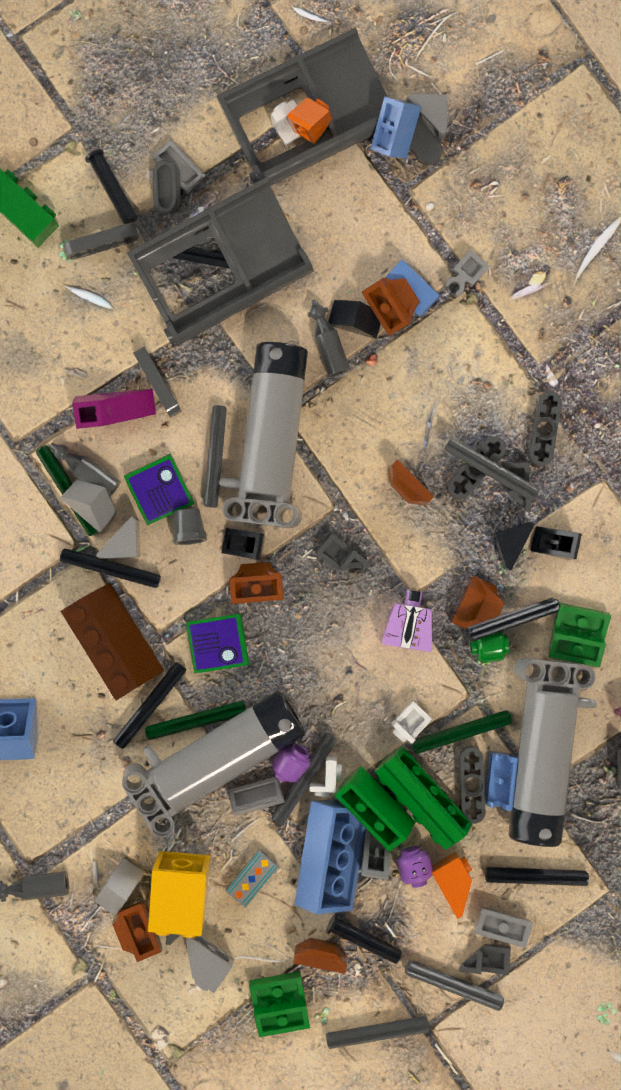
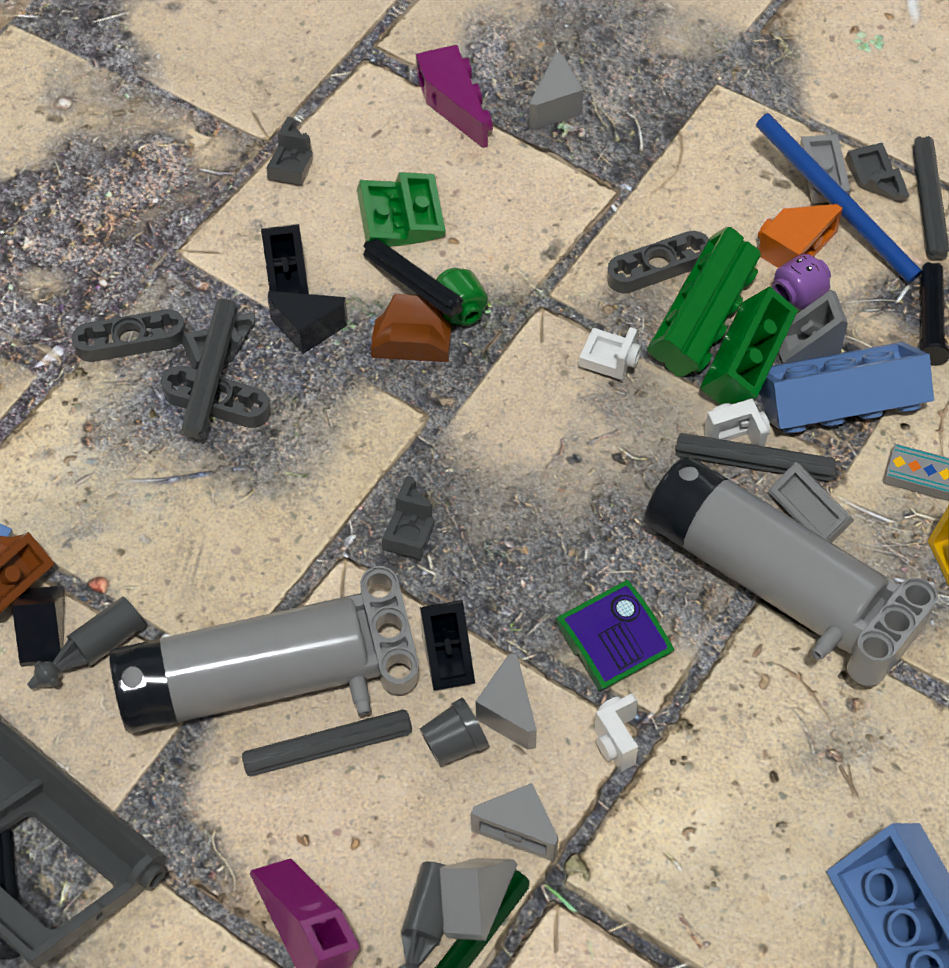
camera: 110 degrees left, 30 degrees down
black axle [60,548,161,588] -> none
reddish brown slope [60,583,164,701] -> none
black axle [113,662,187,749] -> none
dark purple slope [124,453,194,526] -> none
dark grey beam [133,346,182,418] -> none
dark green axle [145,701,246,740] -> none
dark orange slope [229,562,284,604] -> none
medium lavender head [271,743,310,782] -> none
lavender torso [381,590,432,652] -> none
dark orange slope [388,459,434,506] -> none
dark green axle [411,710,512,754] -> none
medium blue hinge [485,751,518,811] -> none
black axle [485,867,589,886] -> none
light grey piece [508,657,597,847] -> none
none -> light grey slope [475,653,537,750]
none -> white bracket [594,694,638,772]
none -> blue piece [756,113,922,284]

